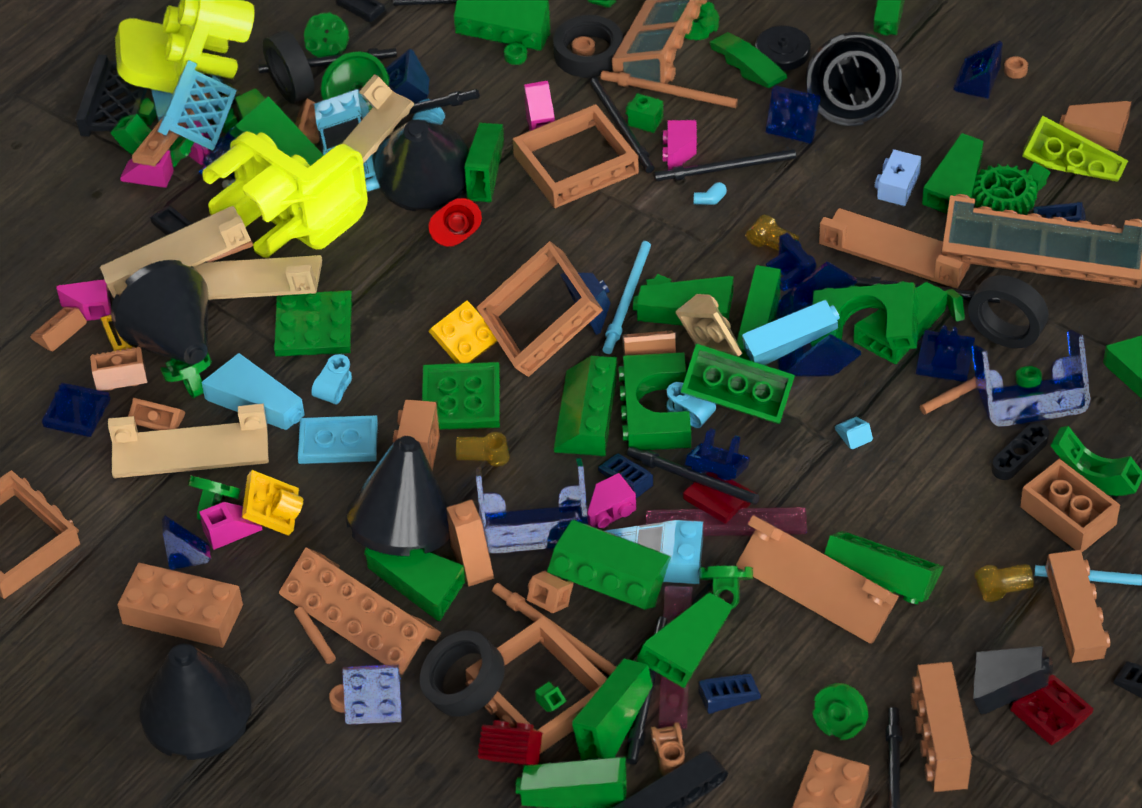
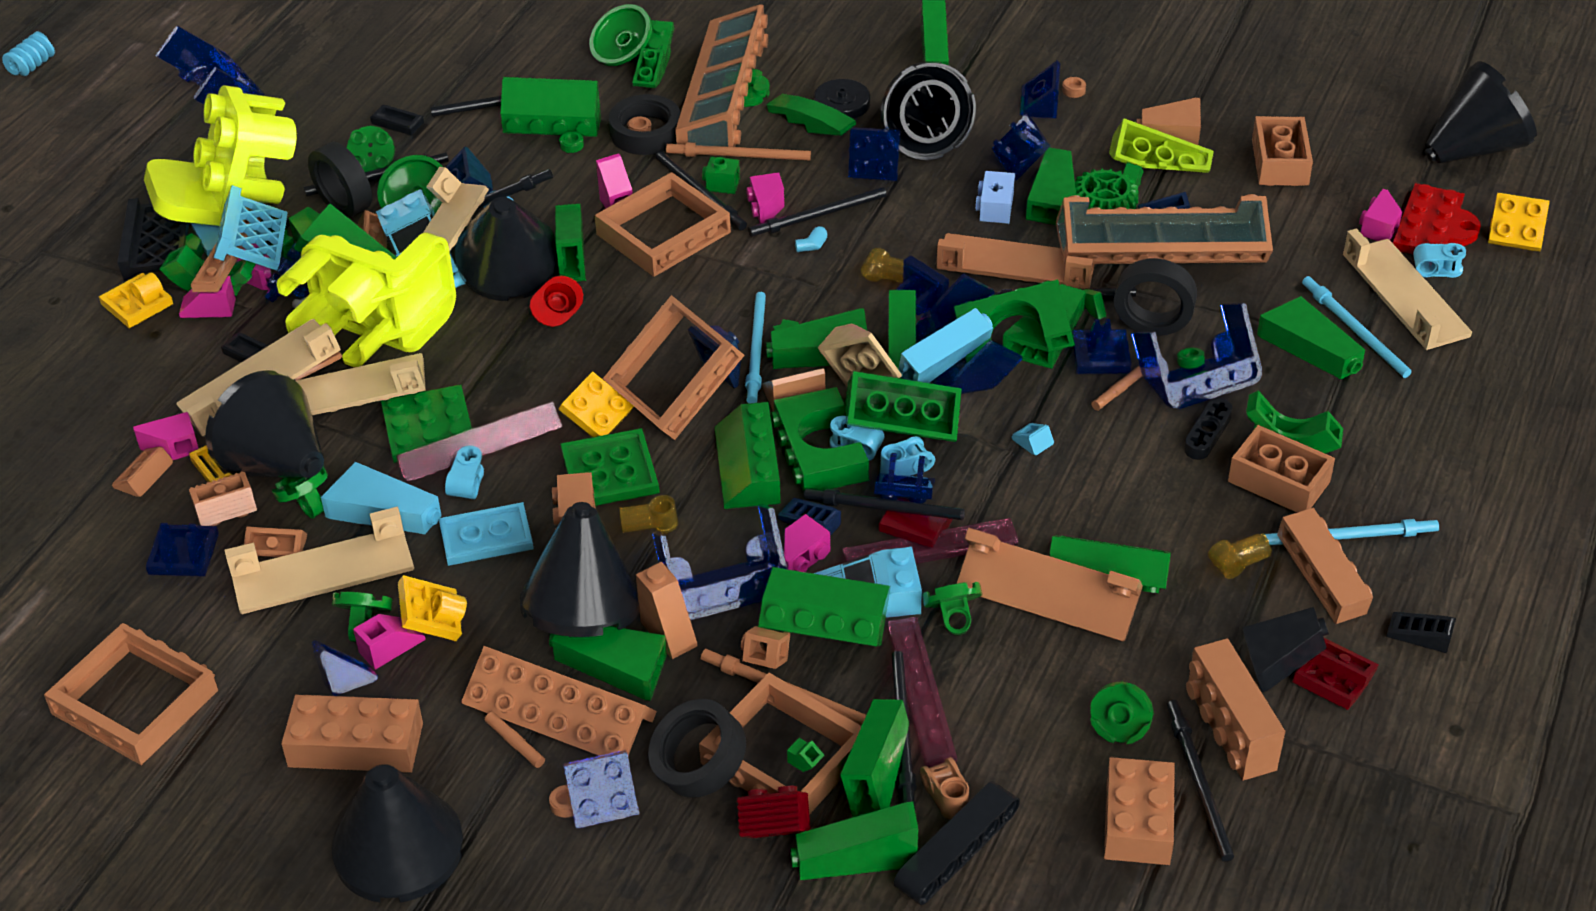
camera: 15 degrees left, 5 degrees down
green slope [636,592,733,688] -> none
dark blue slope [699,674,761,714] -> none
none -> yellow plate [99,272,173,328]
none -> clear pink tile [396,401,562,483]
none -> medium azure piece [880,436,935,482]
none -> clear blue plate [992,114,1051,181]

